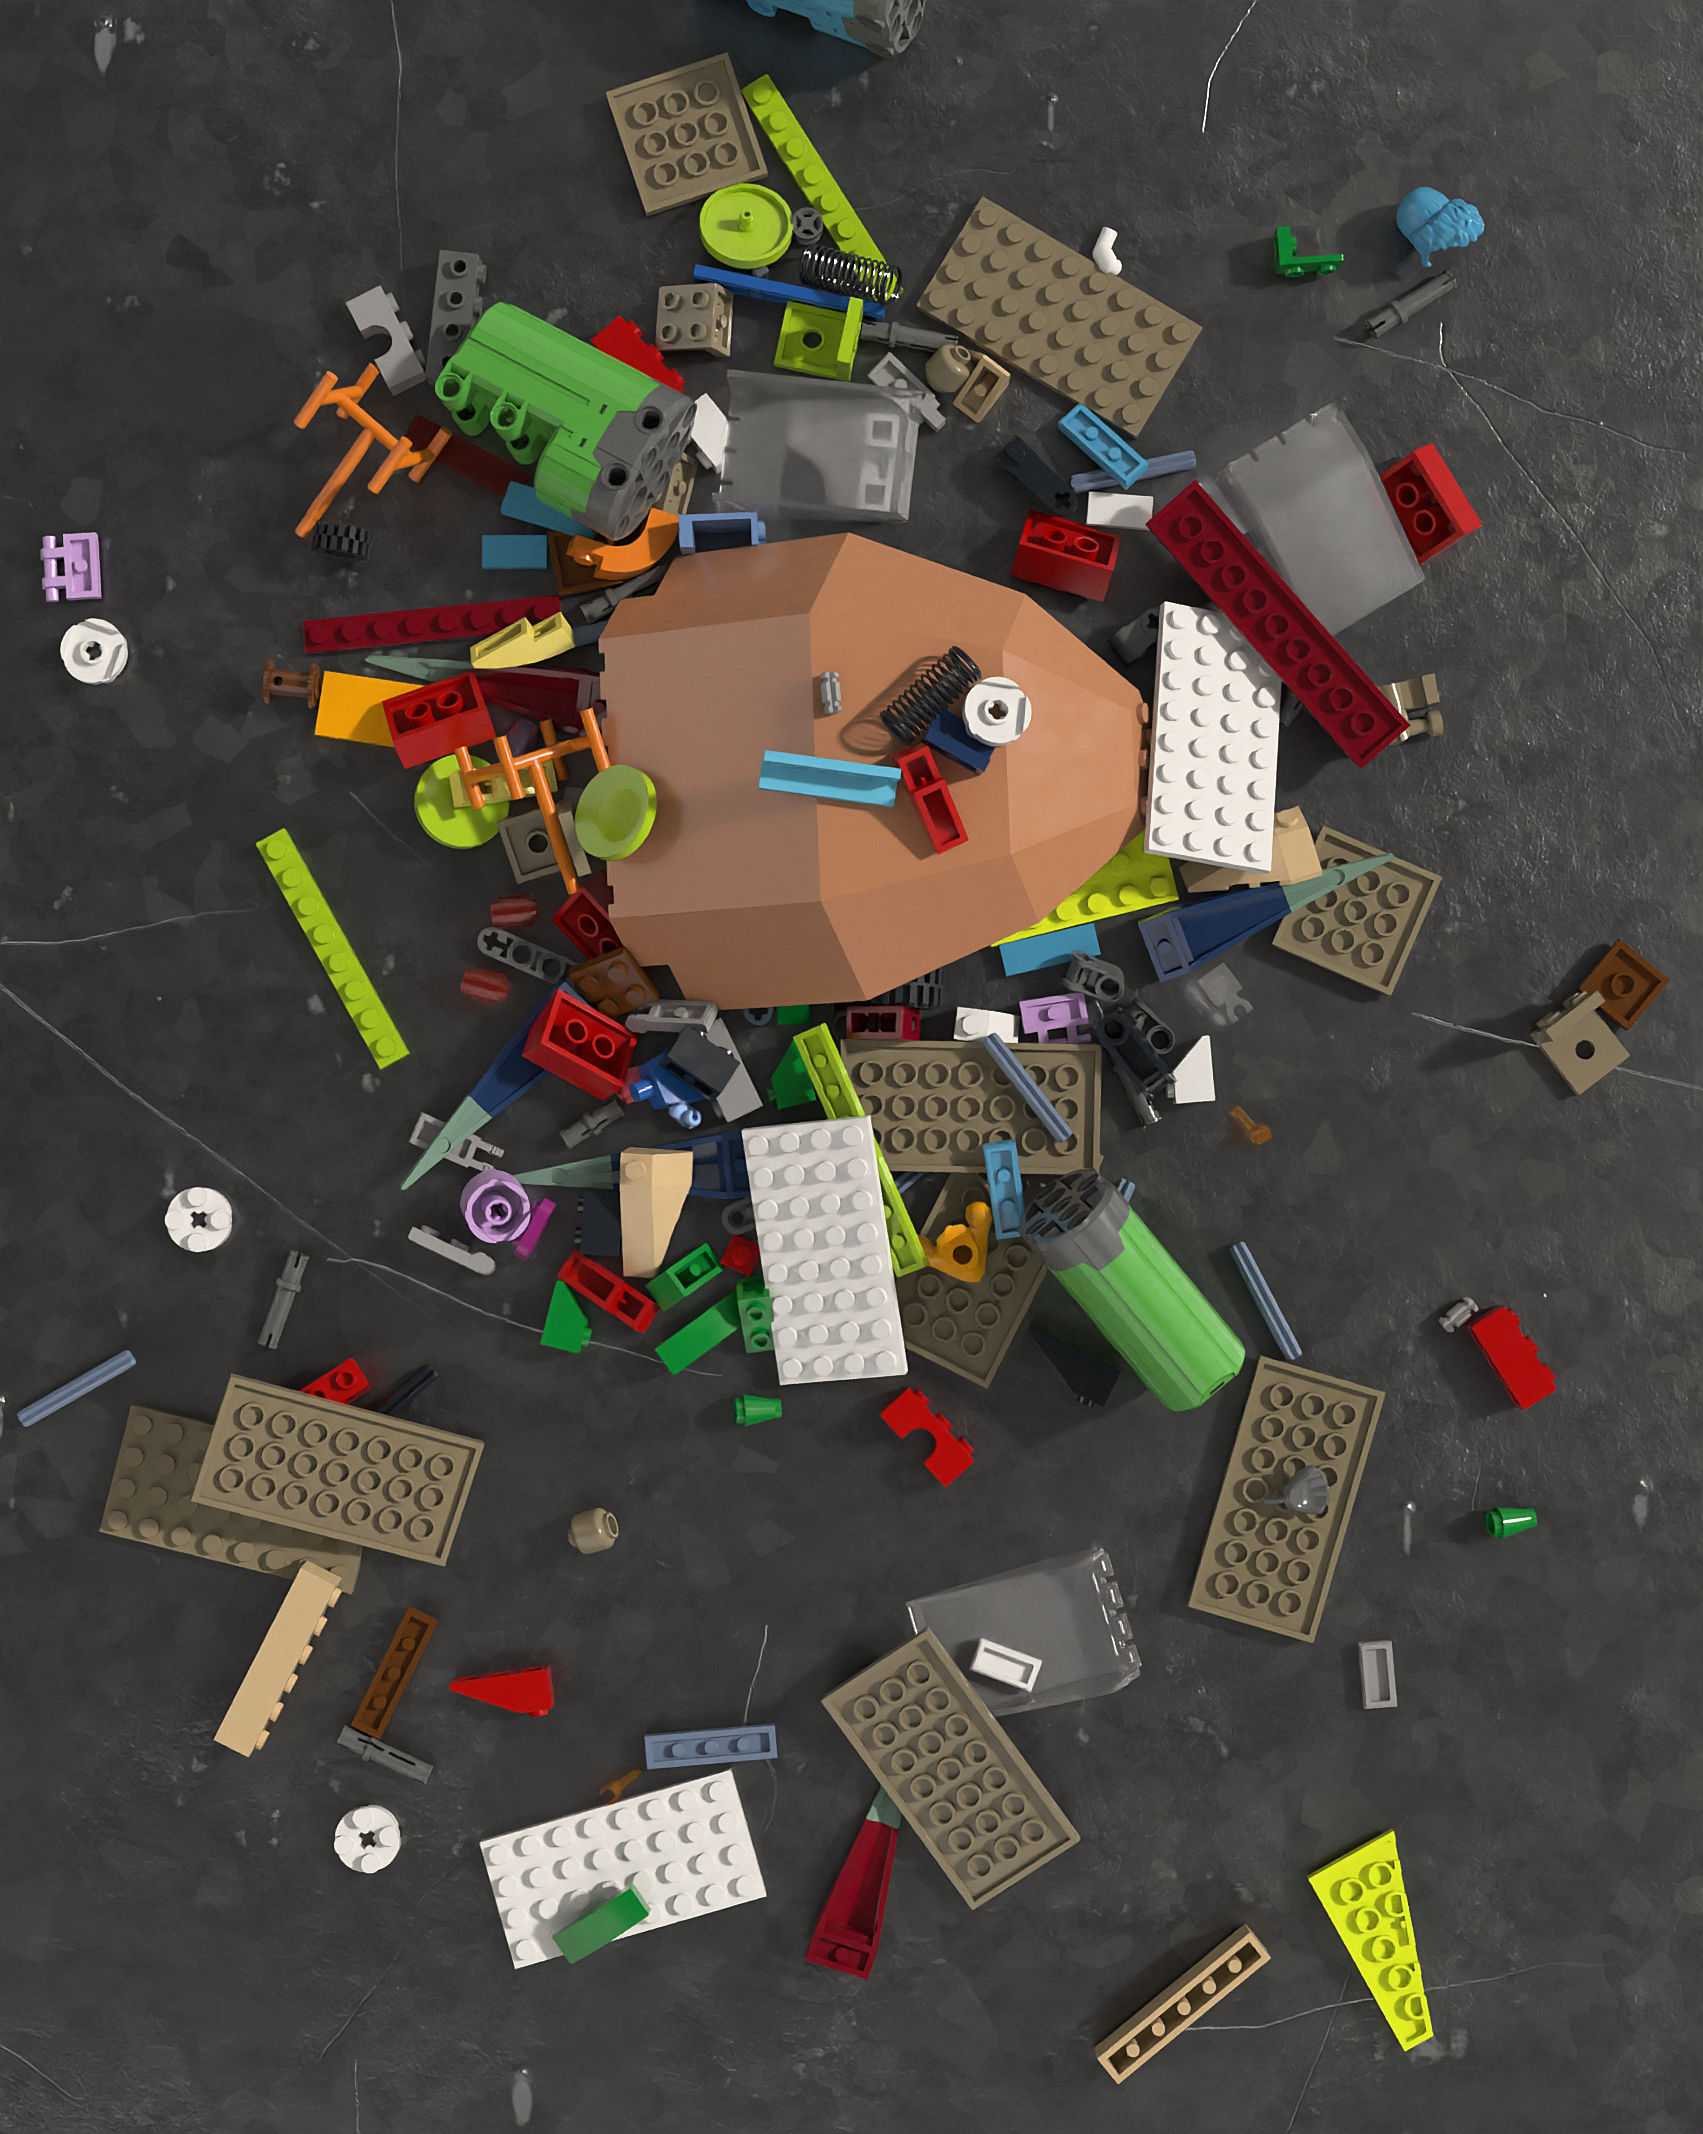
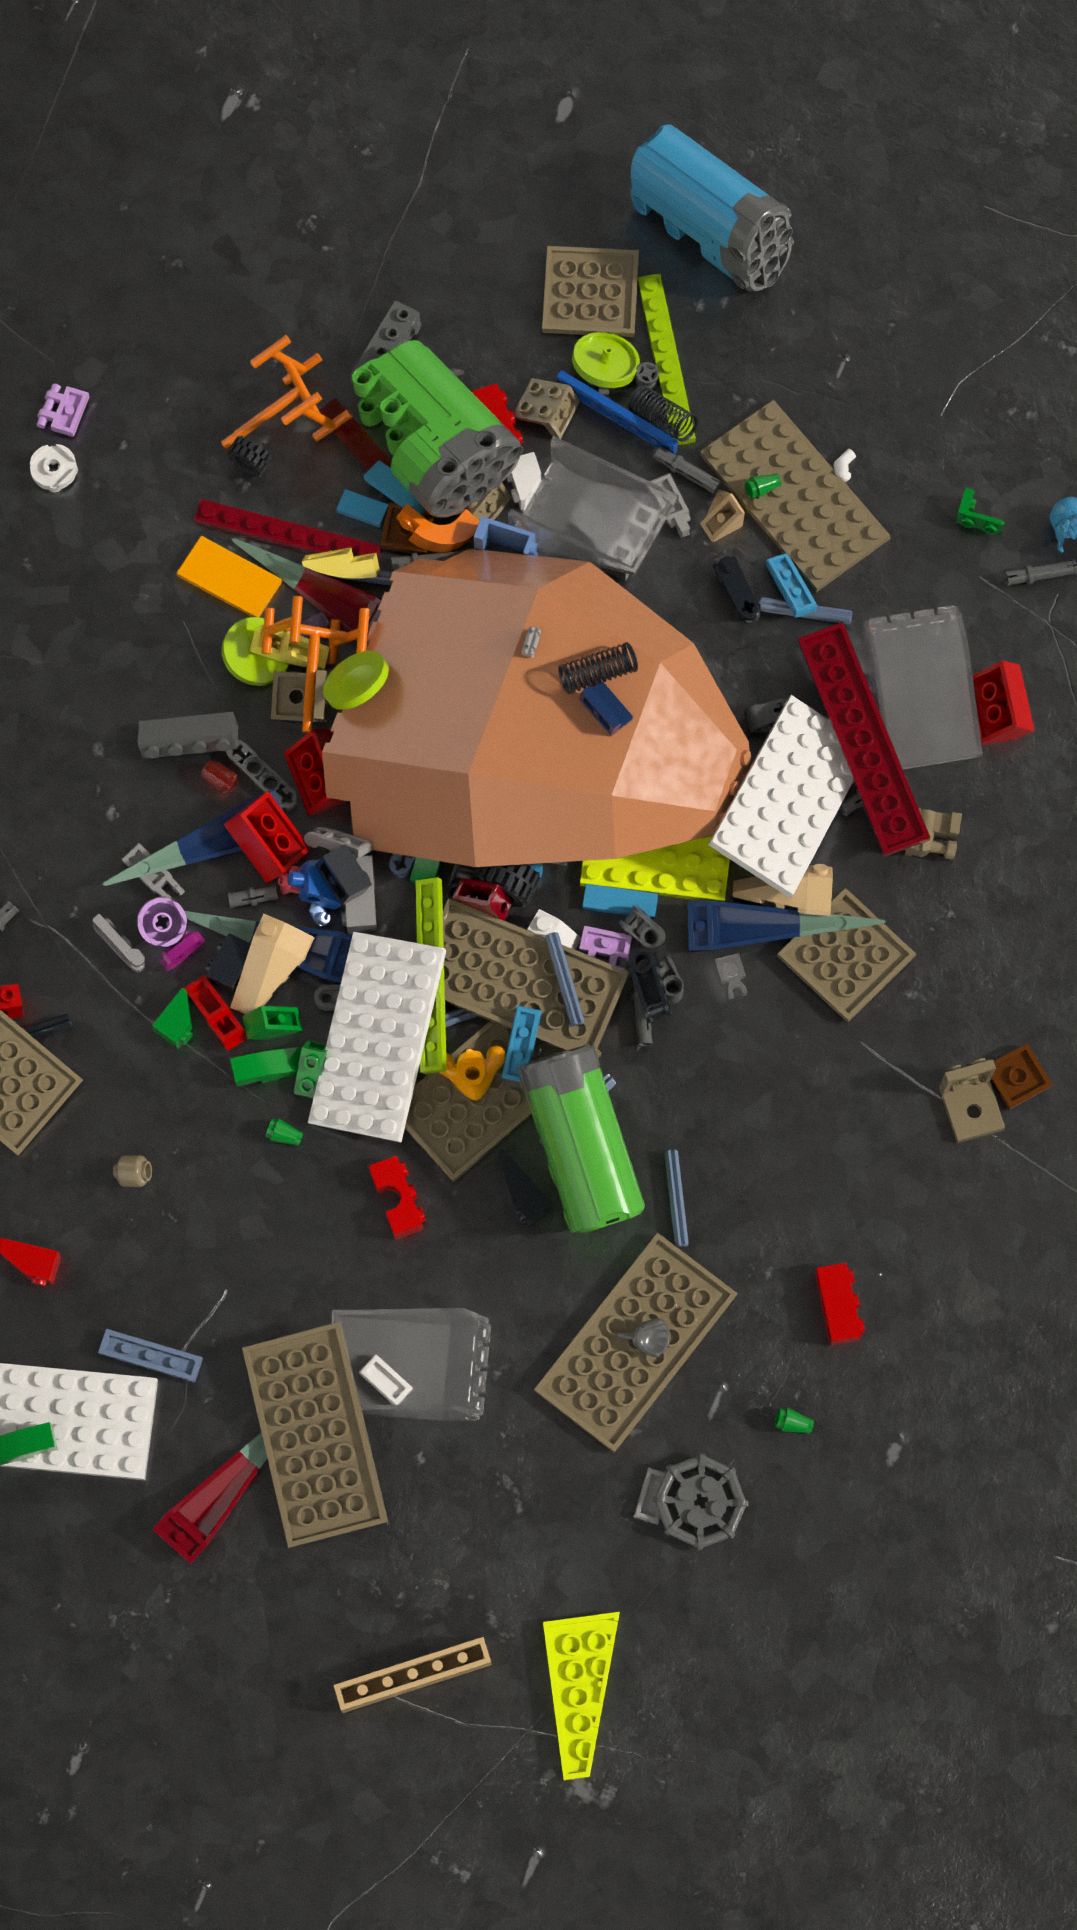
camera: 20 degrees right, 15 degrees down
lime plate [256,828,410,1070] -> none
reddish brown hose [261,659,321,709] -> none
light grey arch [346,286,427,396] -> none
red slope [382,670,496,769] -> none
clear red brick [491,893,539,929] -> none
reddish brown plate [569,946,660,1018] -> none
clear orange hand [599,1766,642,1805] -> none
red plate [720,1234,760,1277] -> none
medium azure fence [758,750,901,808] -> none
green slope [767,1040,817,1110] -> none
lime bracket [774,297,863,382] -> none
red slope [891,742,969,855] -> none
dark tan head [925,344,973,393] -> none
white plate [962,677,1032,747] -> none
red slope [1010,509,1122,602] -> none
white tile [1086,492,1153,531] -> none
white slope [1166,1036,1215,1104] -> none
clear orange hand [1233,1105,1272,1144] -> none
light grey piece [1439,1297,1478,1332] -> none
none -> dark grey brick [138,712,238,759]
none -> dark grey plate [653,1453,748,1550]
none -> green cone [744,473,781,499]

